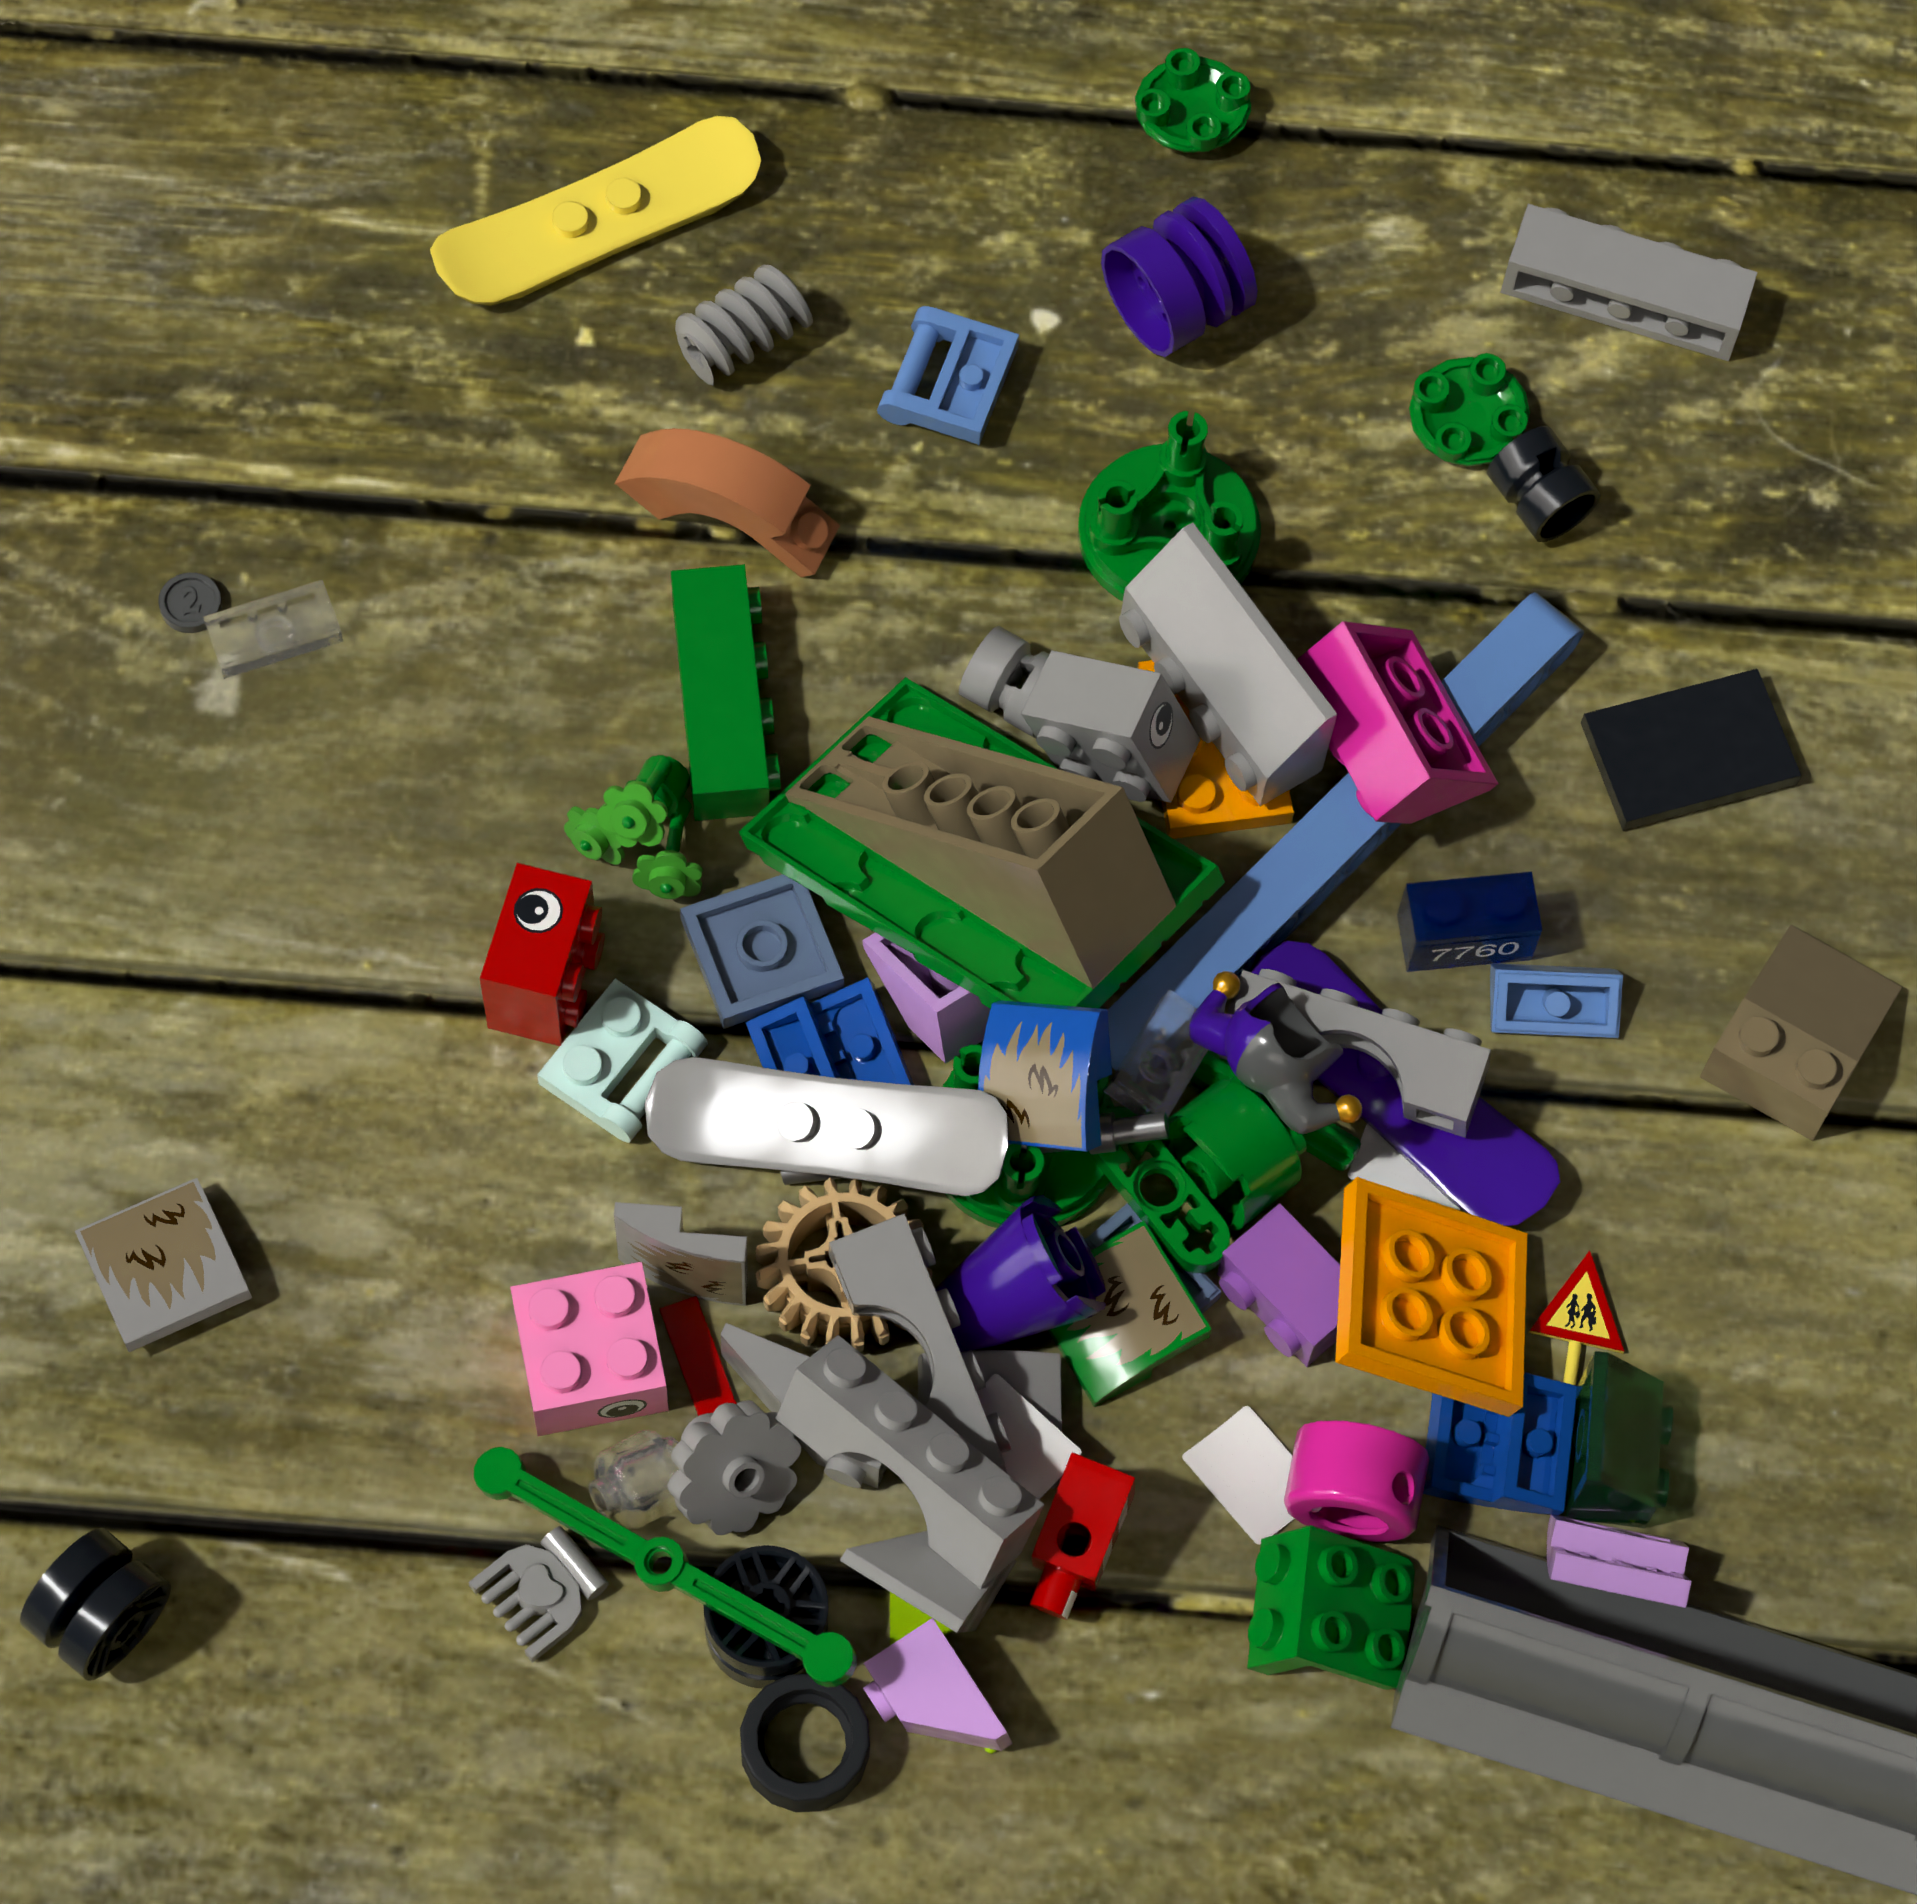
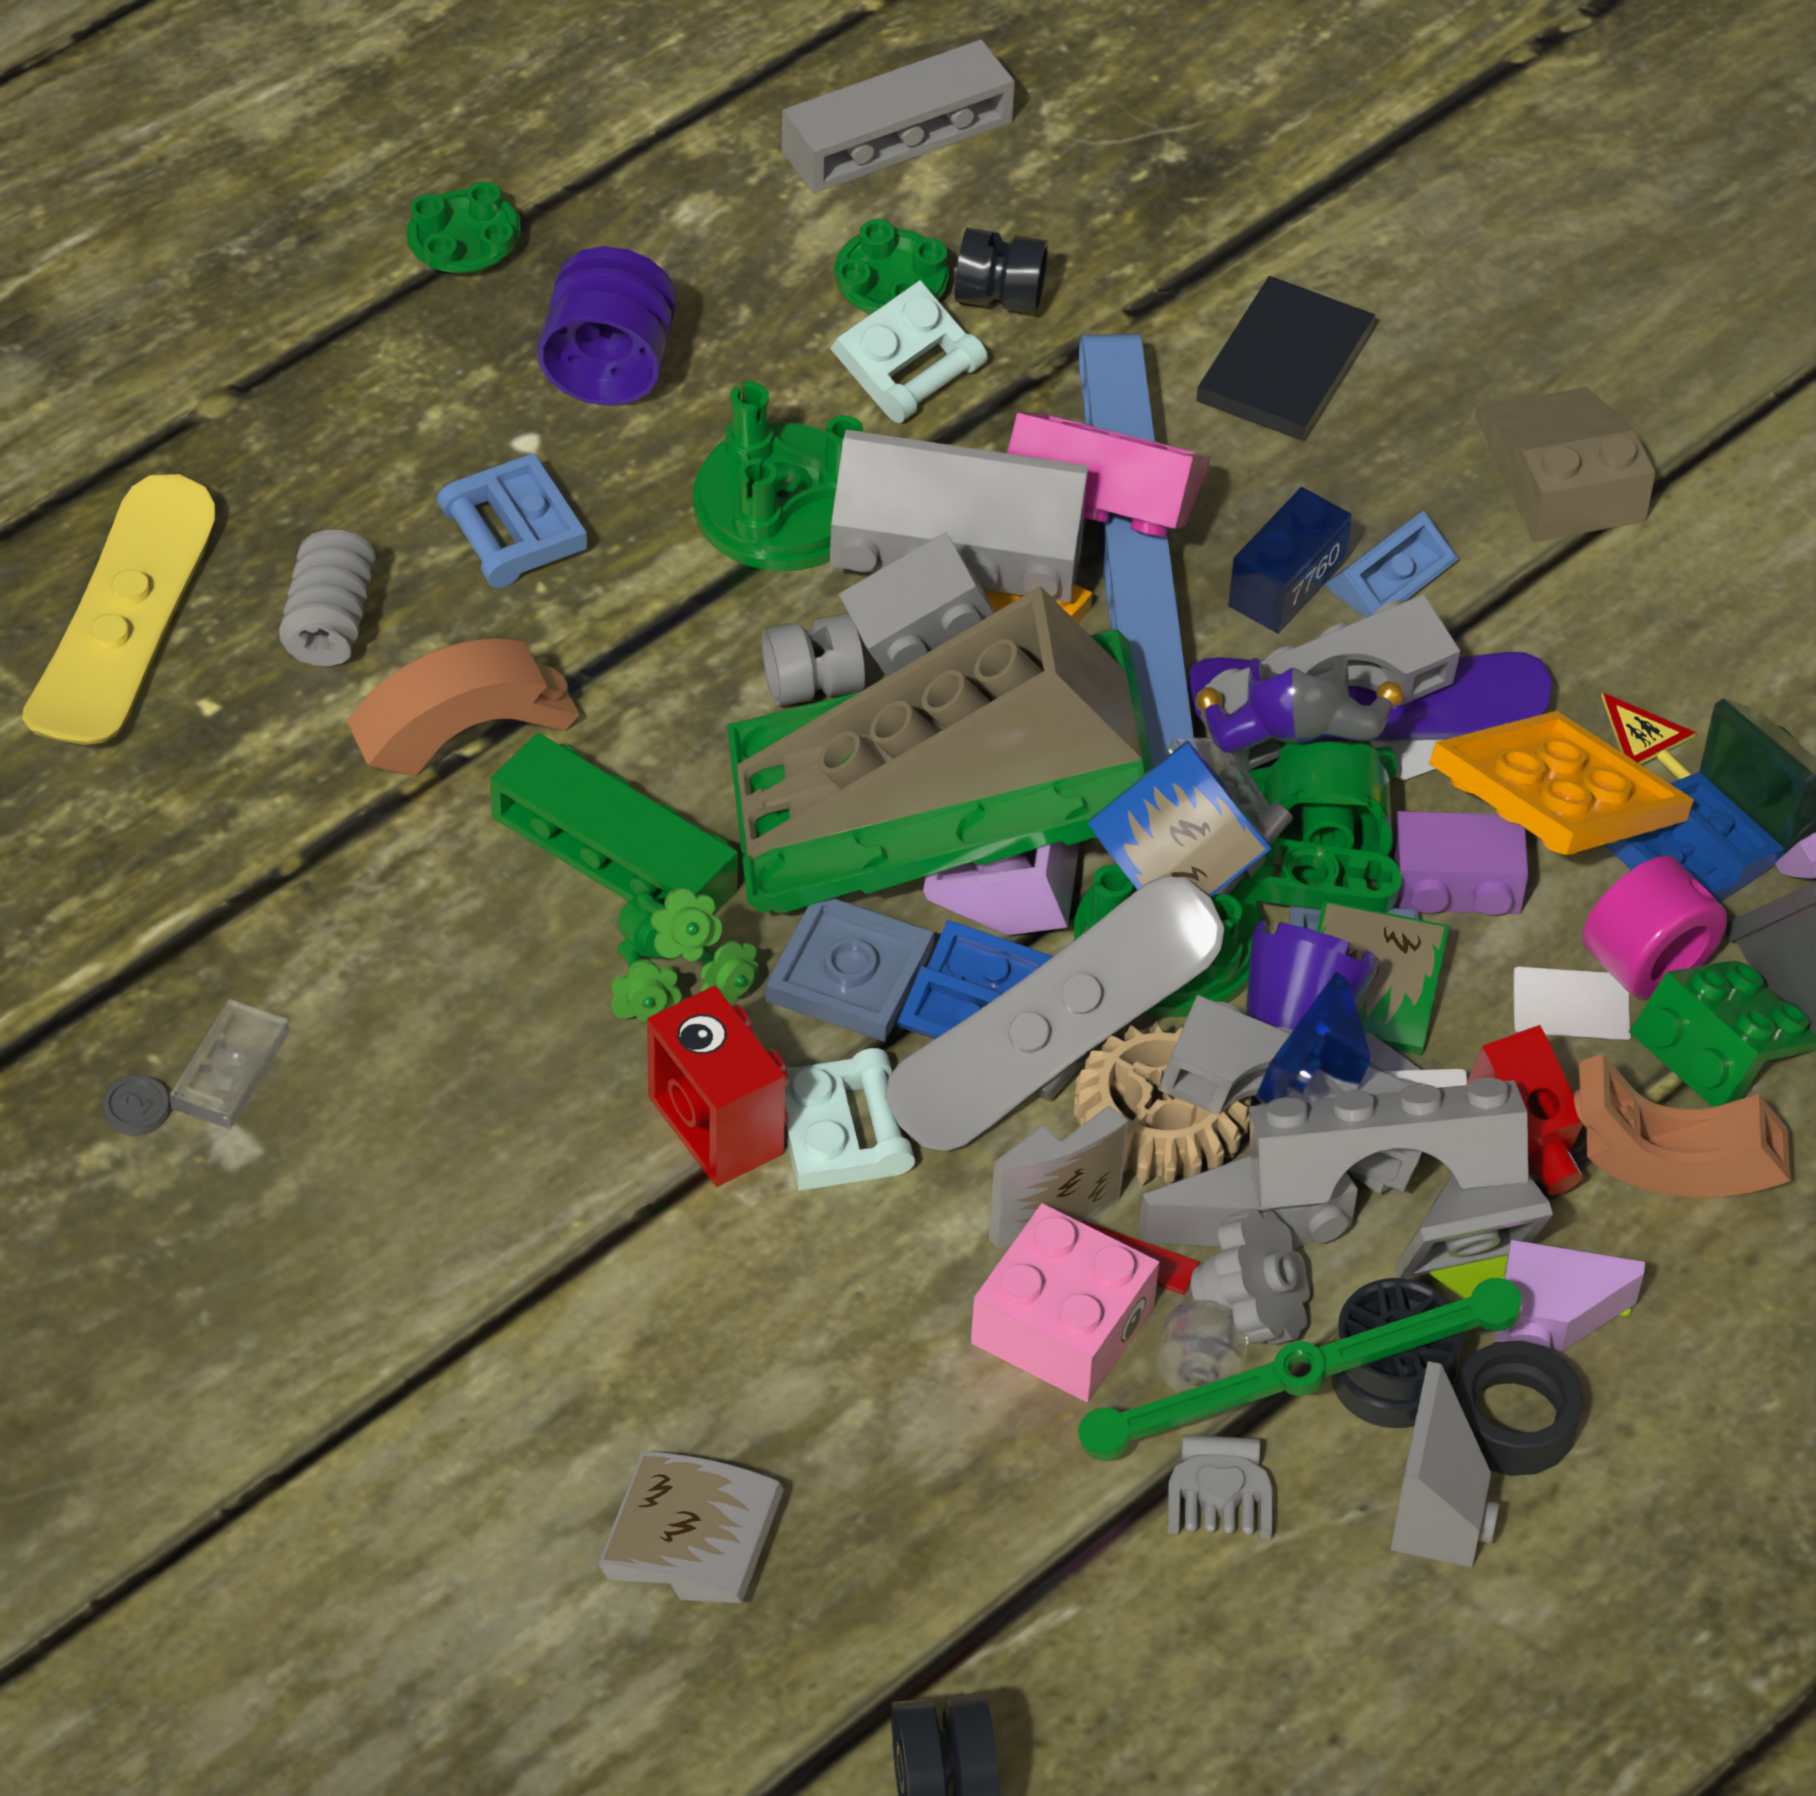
camera: 45 degrees left, 15 degrees down
none -> light aqua plate [830,280,987,423]
none -> clear blue slope [1256,972,1371,1104]
none -> light grey slope [1390,1361,1499,1568]
none -> nougat arch [1574,1054,1790,1198]

